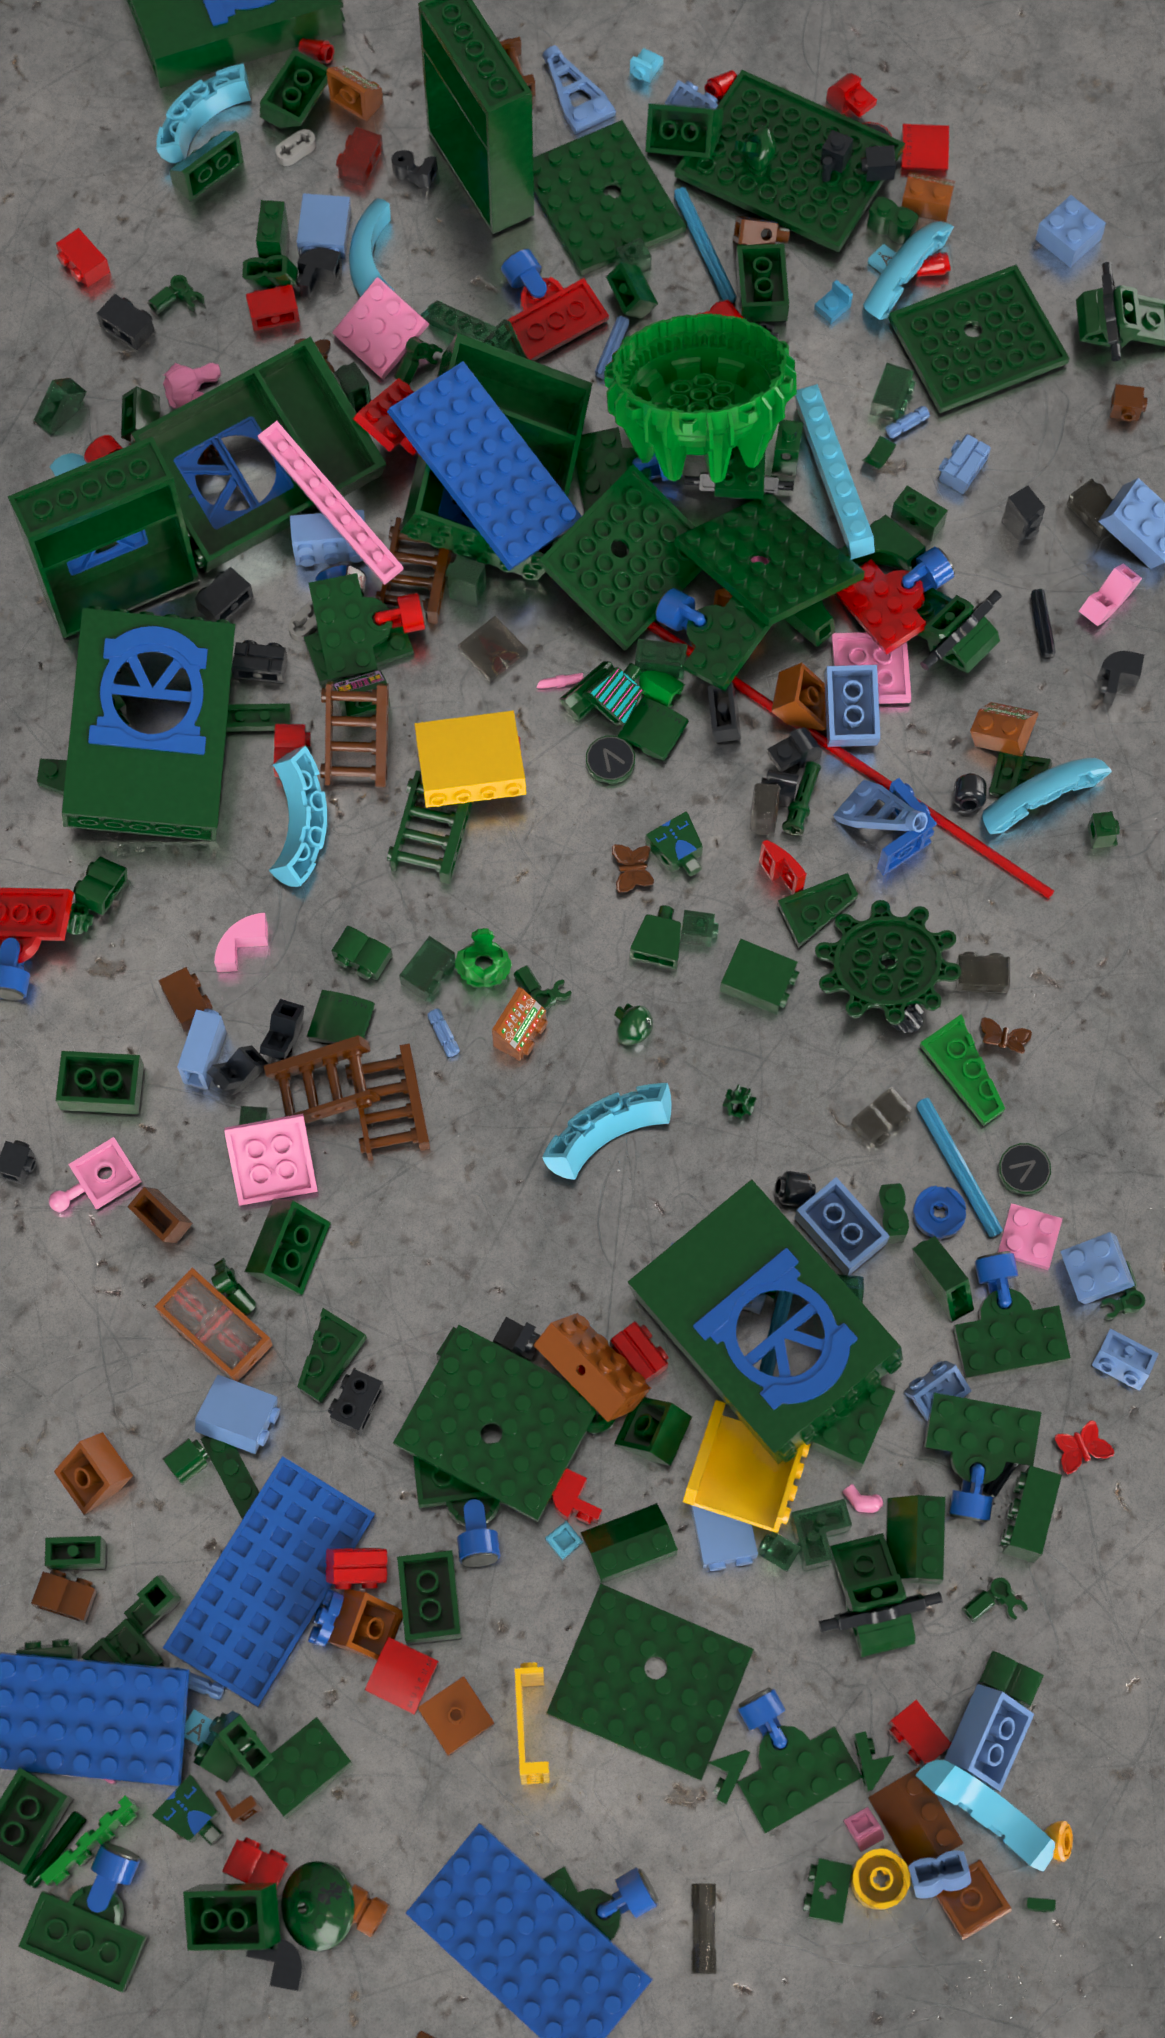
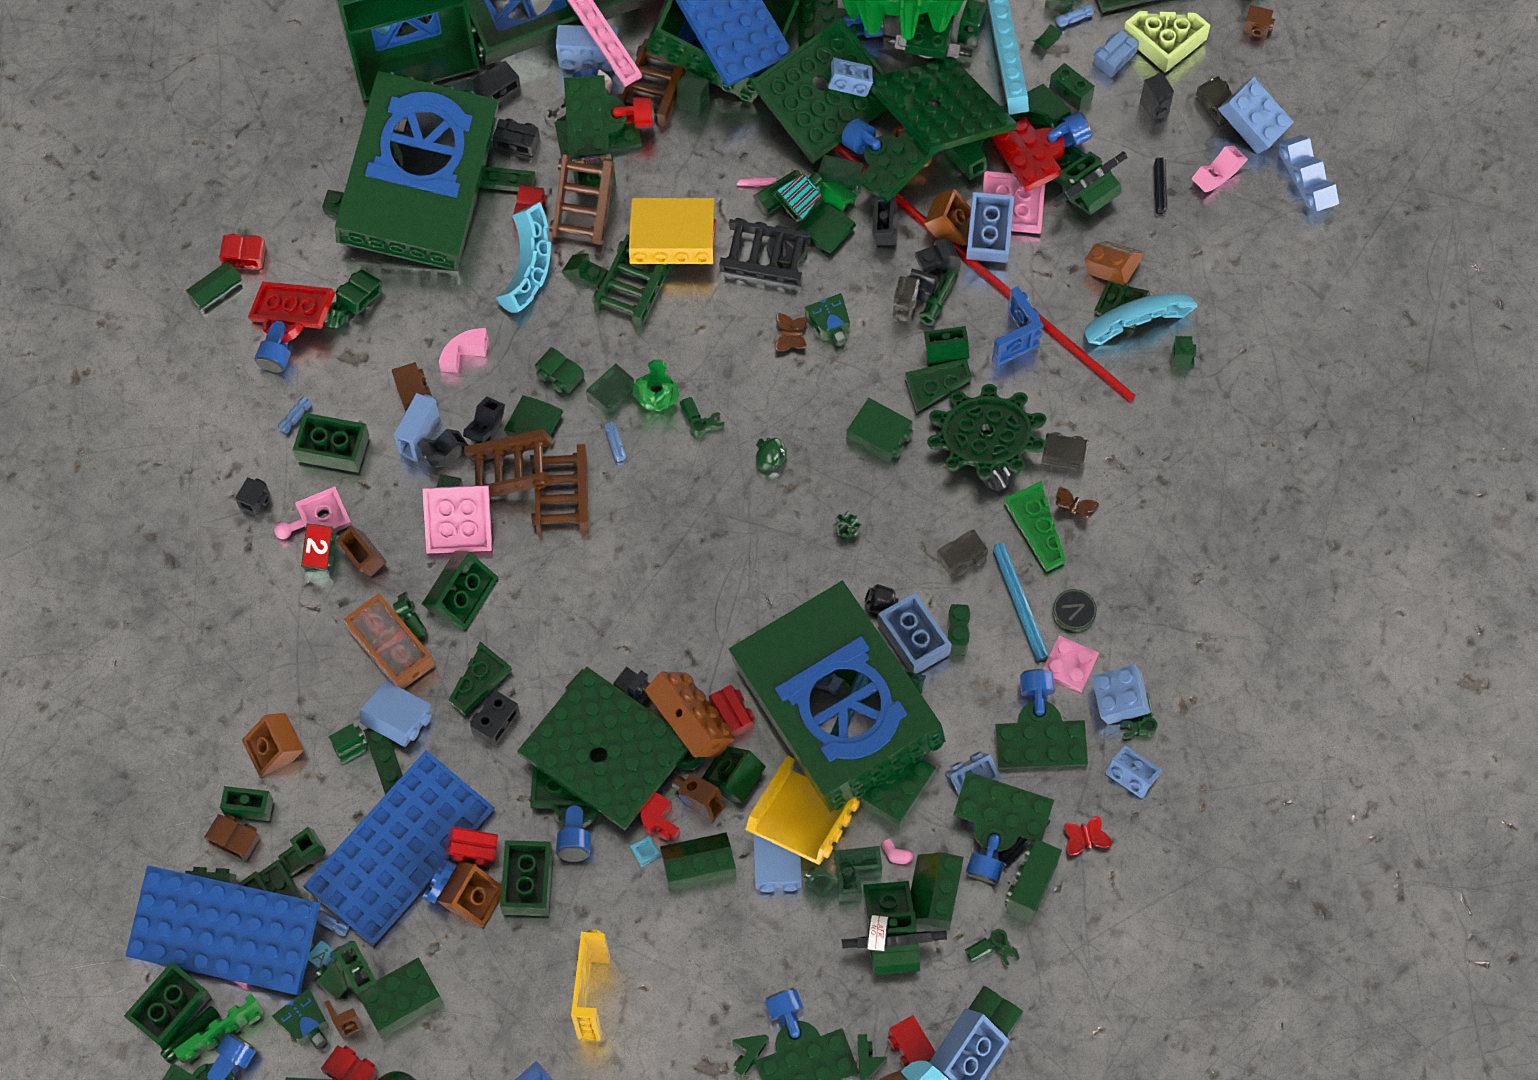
camera: 10 degrees right, 5 degrees down
red slope [365,1637,439,1715] -> none
dark orange plate [417,1676,495,1756] -> none
clear smoke tile [458,616,528,682] -> none
dark orange slope [492,987,548,1061] -> none
medium azure brick [542,1083,672,1180] -> none
dark green plate [546,1583,754,1781] -> none
dark green torso [630,905,681,970] -> none
clear green brick [680,910,719,947] -> none
red slope [759,840,807,894] -> none
medium blue plate [833,780,928,832] -> none
blue plate [912,1186,966,1240] -> none
dark green slope [912,1236,974,1322] -> none
black head [954,773,987,812] -> none
black brick [1097,651,1145,705] -> none
none -> medium blue axle [278,397,312,434]
none -> red brick [301,523,337,571]
none -> dark green slope [562,253,608,290]
none -> reddish brown torso [672,774,725,823]
none -> black fence [719,218,811,287]
none -> medium blue bracket [828,57,873,97]
none -> white sticker [867,915,889,952]
none -> dark green brick [924,326,970,364]
none -> yellowish green brick [1124,11,1210,73]

